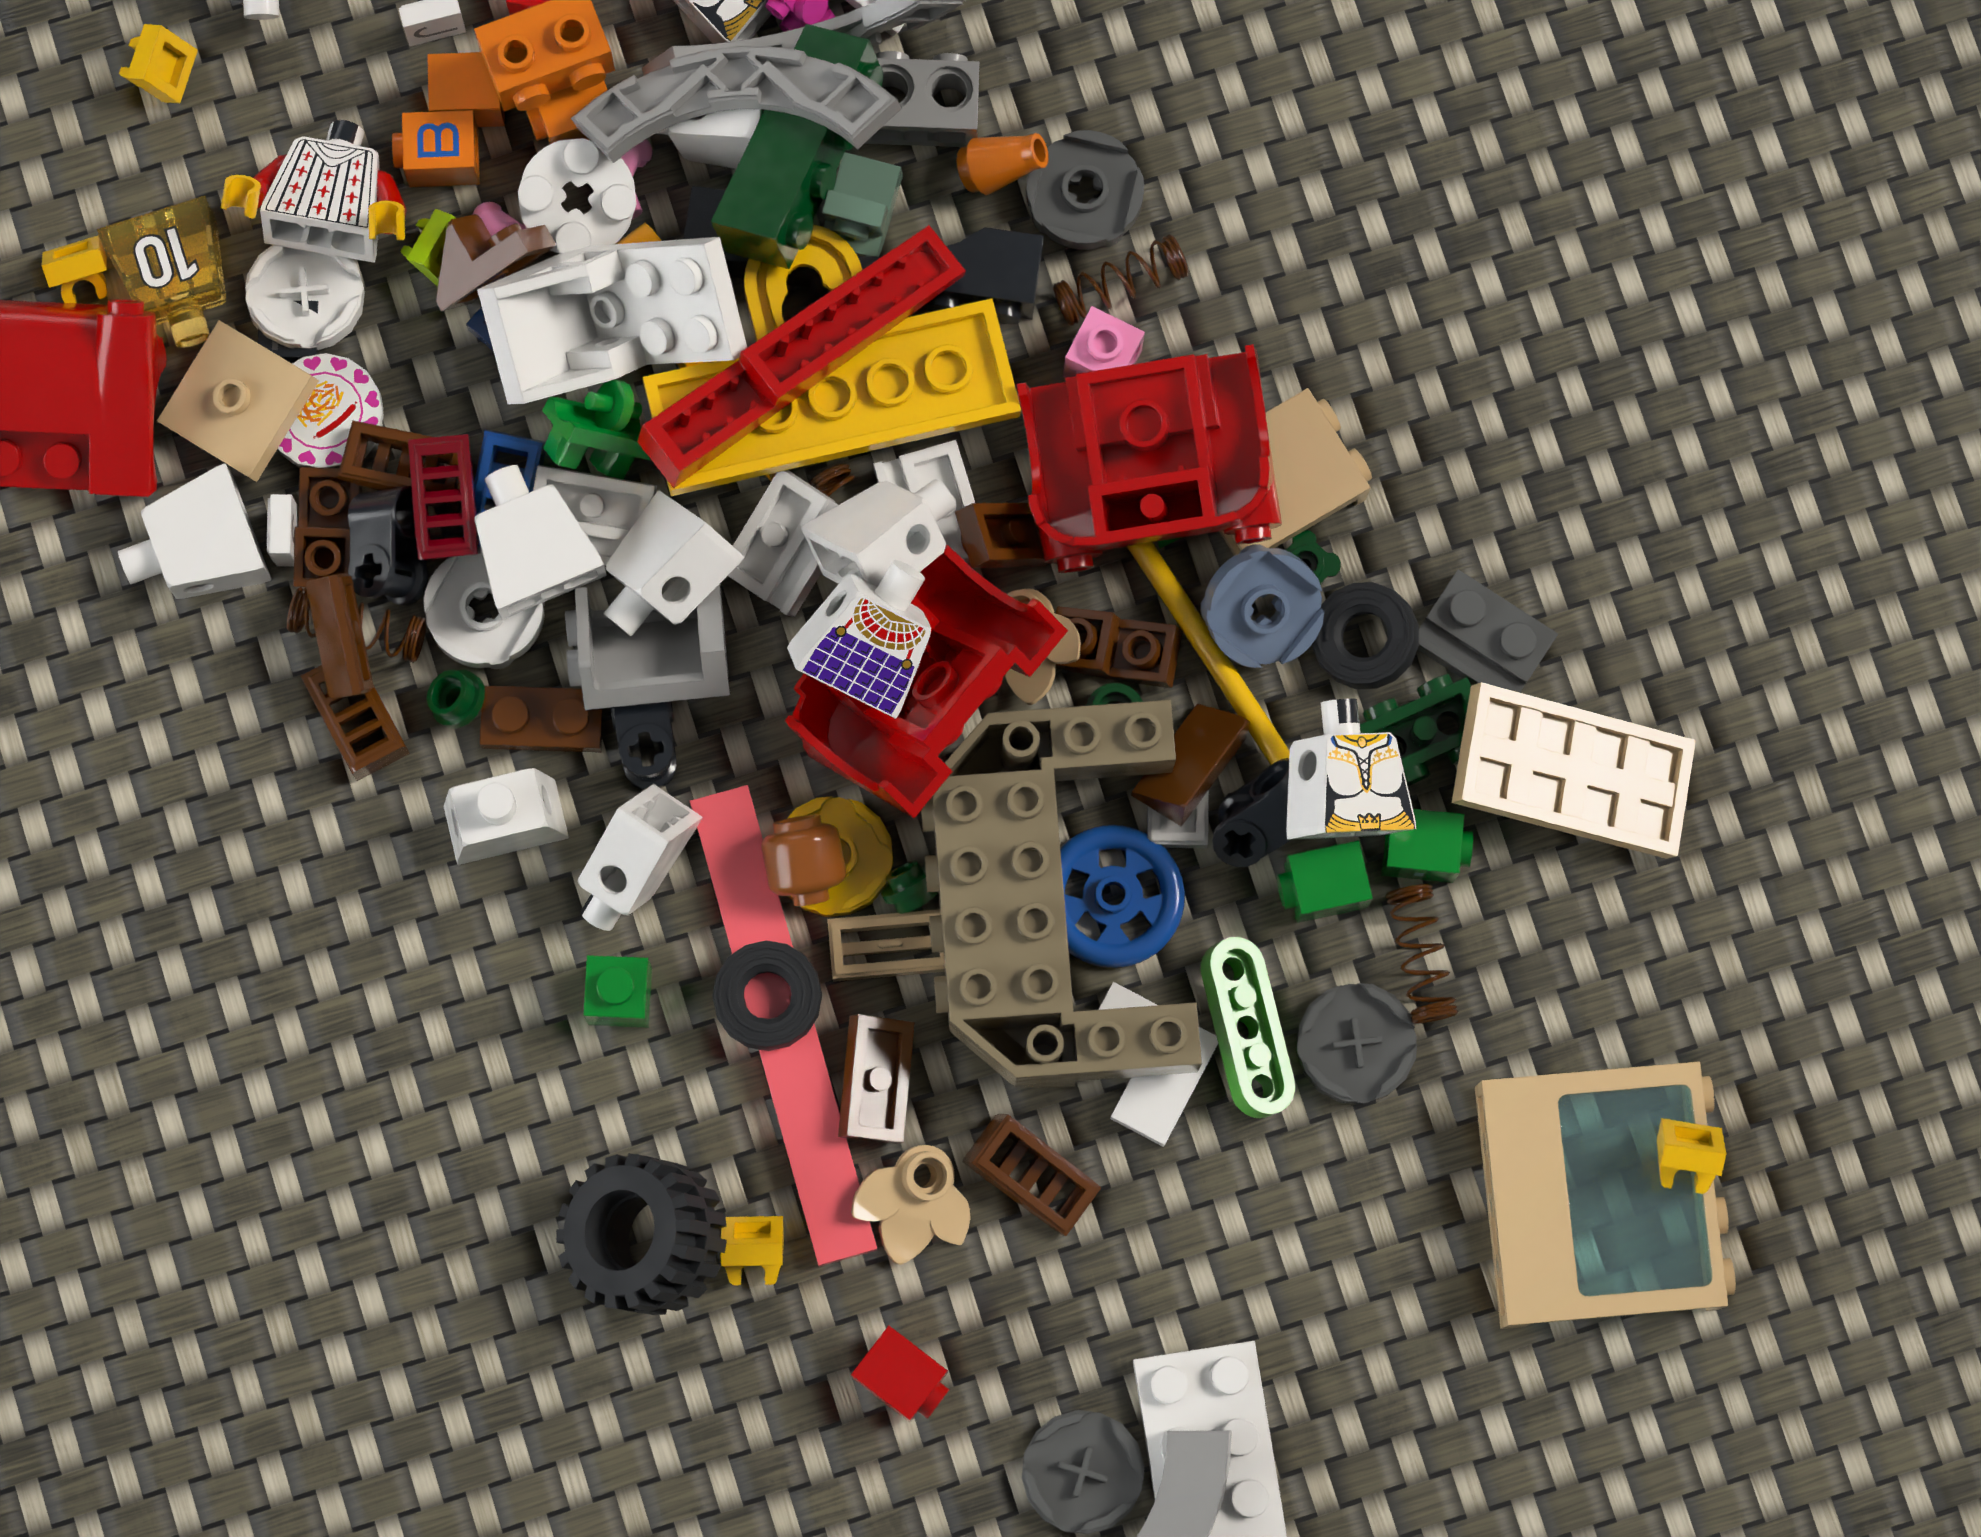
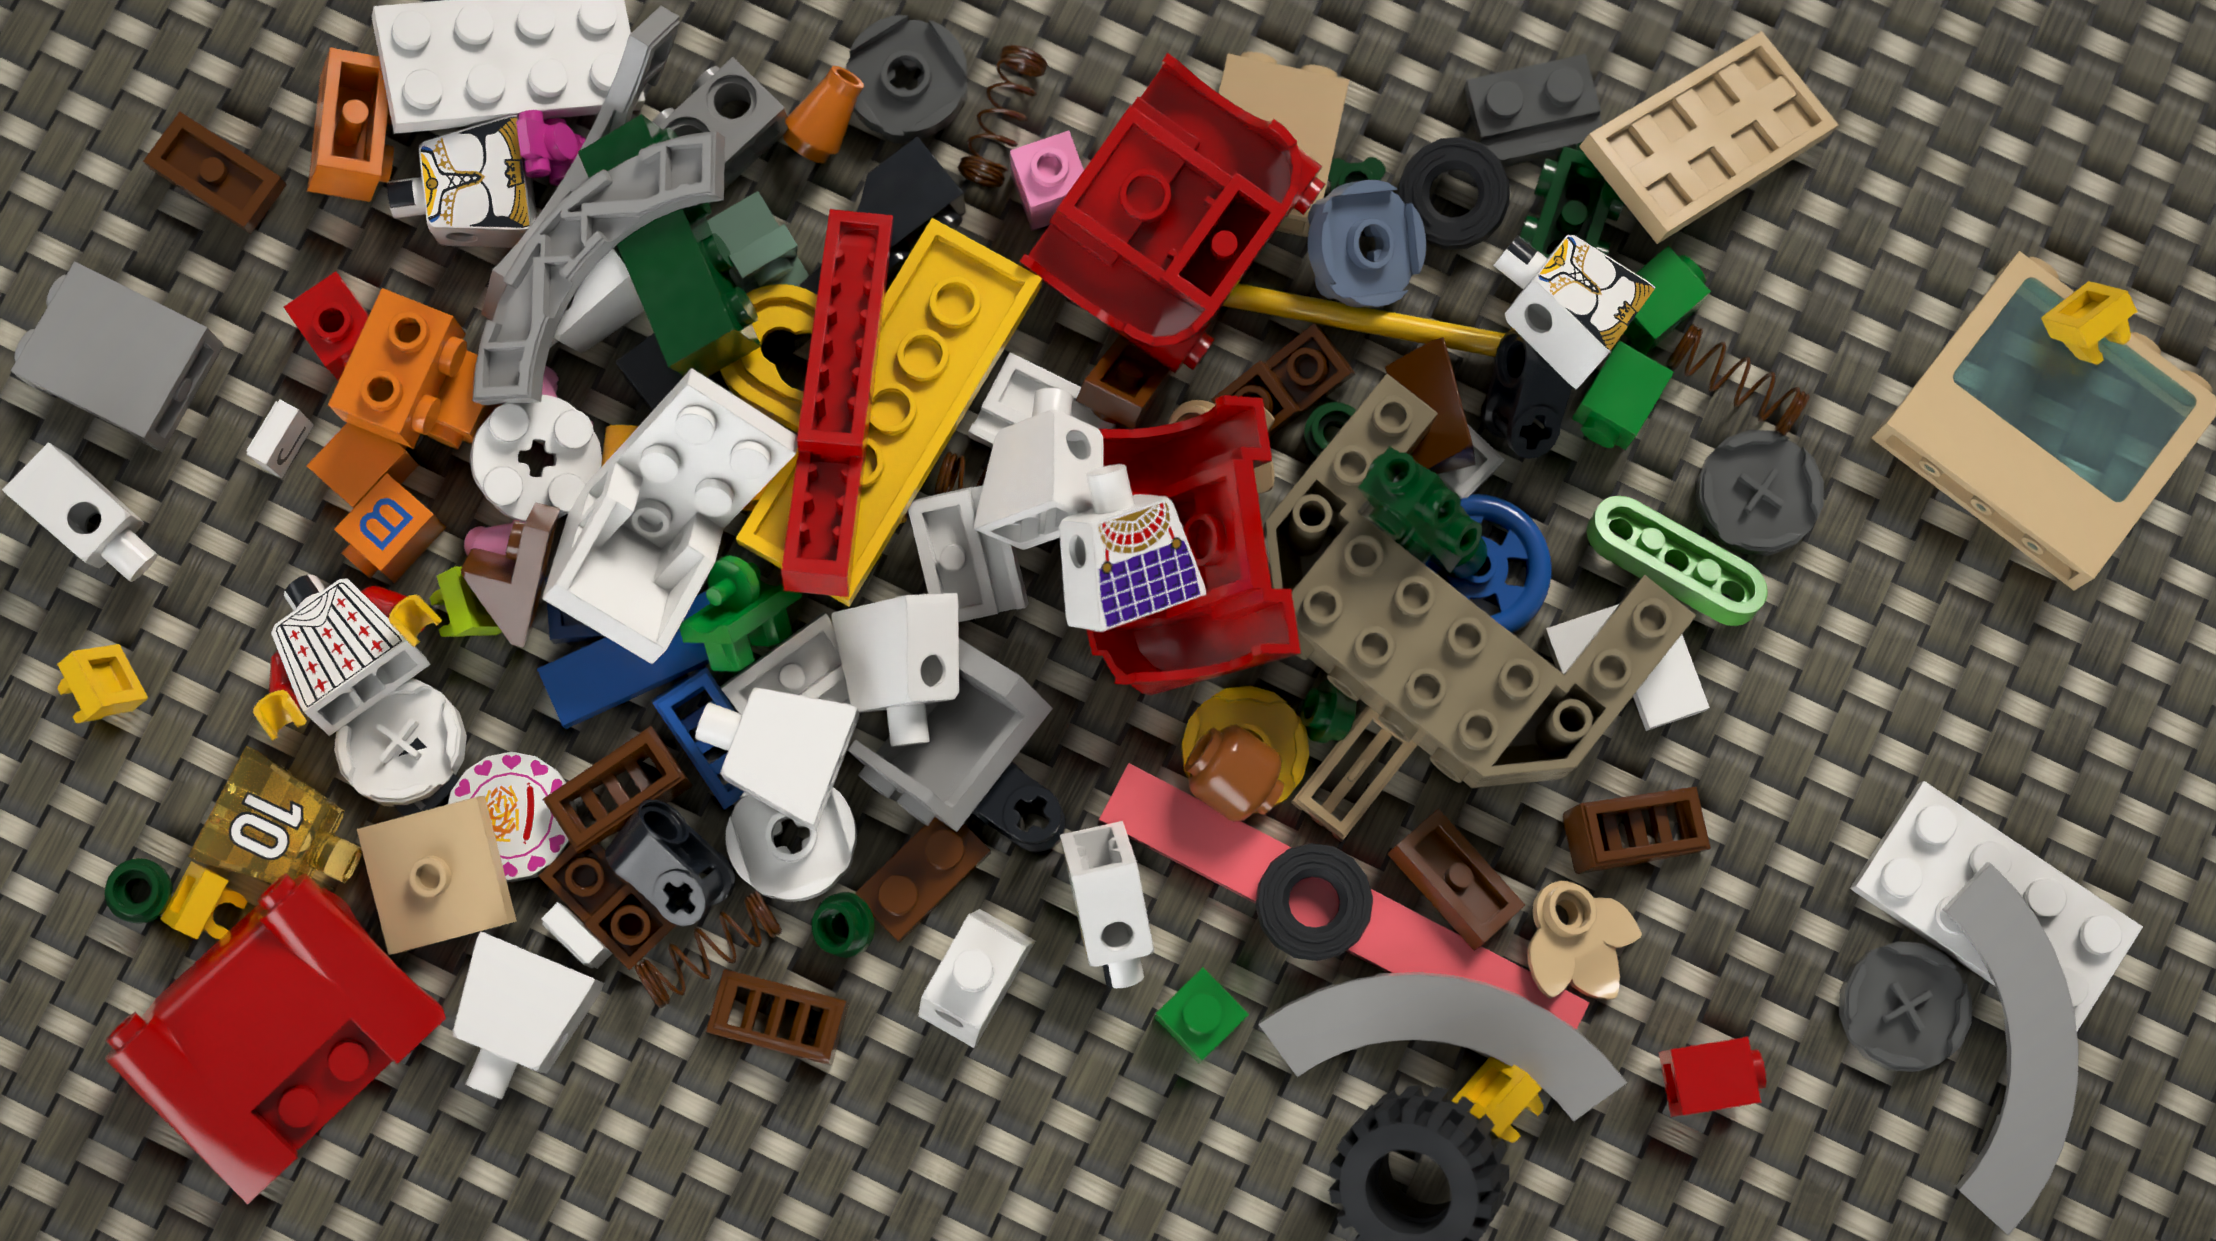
camera: 45 degrees left, 0 degrees up
reddish brown slope [306,573,374,699] -> none
dark red slope [408,434,480,560] -> none
none -> dark green plate [105,858,172,924]
none -> blue tile [537,591,710,729]
none -> light grey tile [1258,972,1627,1121]
none -> dark green brick [1357,446,1487,578]

